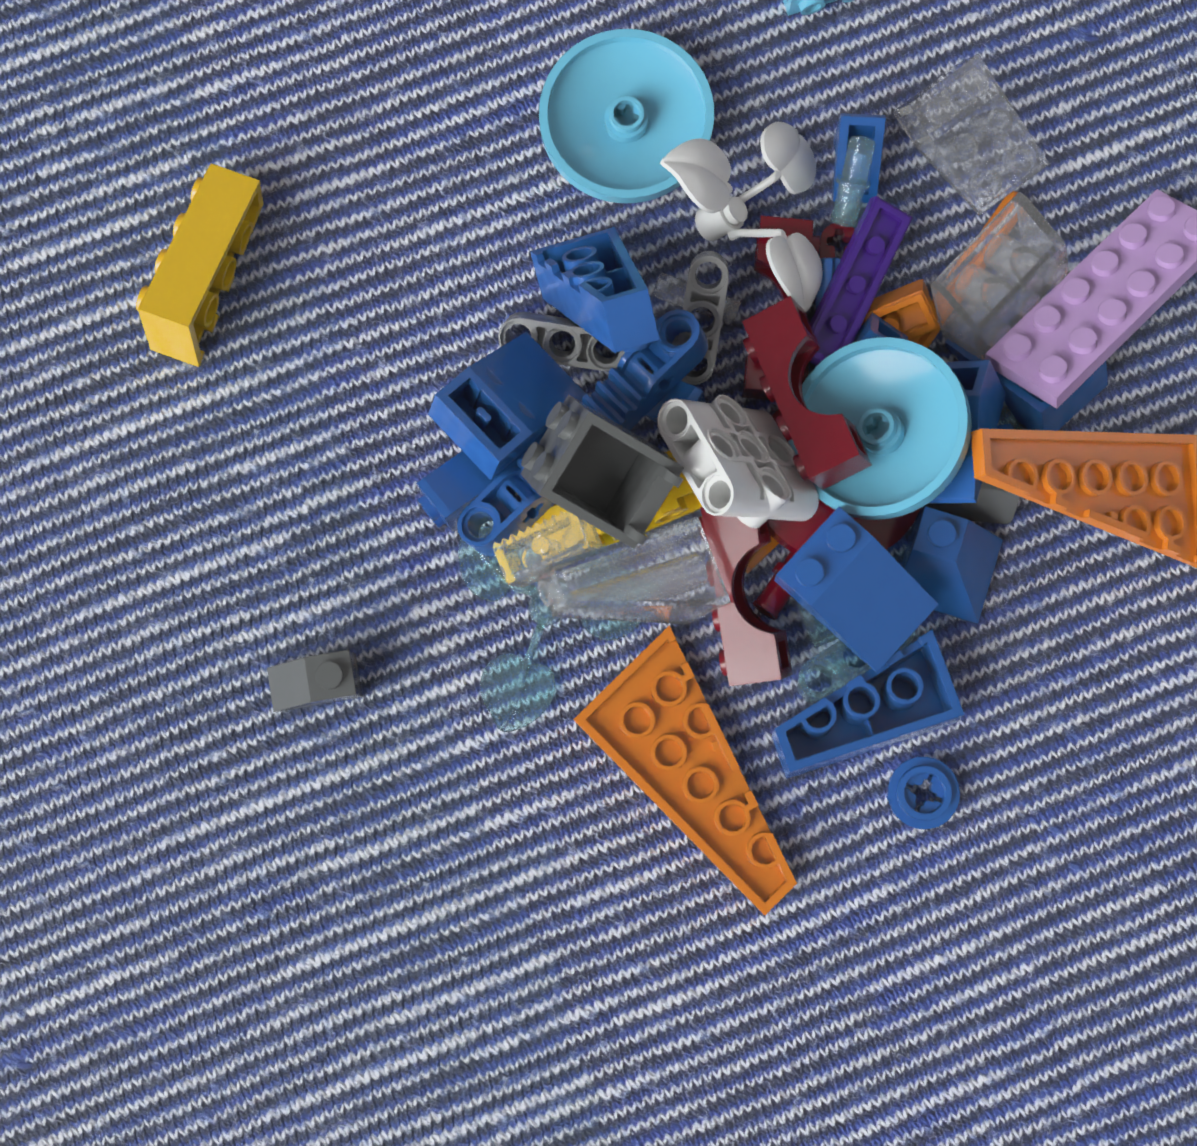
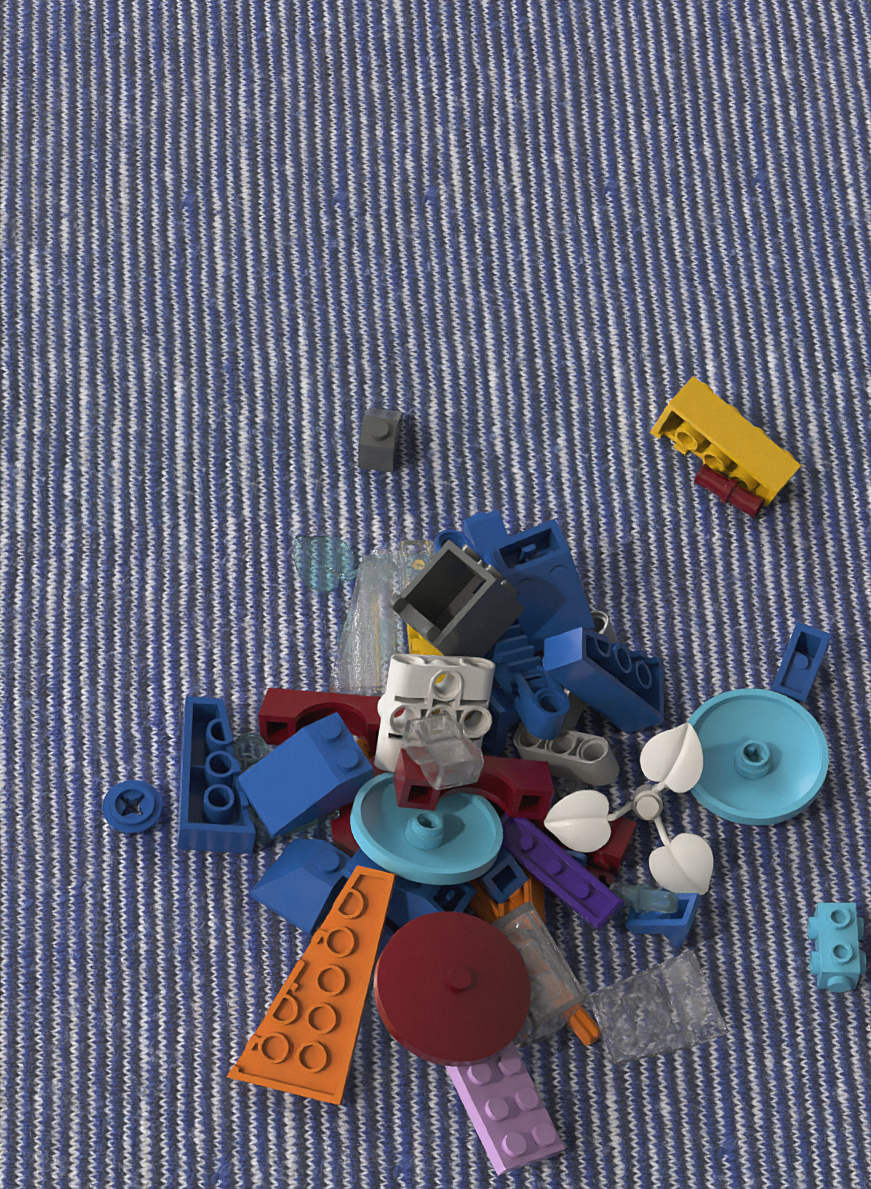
camera: 105 degrees right, 25 degrees down
orange wing [573,625,797,915] -> none
none -> dark red dish [374,911,531,1067]
none -> clear brick [402,712,484,790]
none -> dark red pin [694,463,765,519]
none -> blue slope [771,621,832,702]

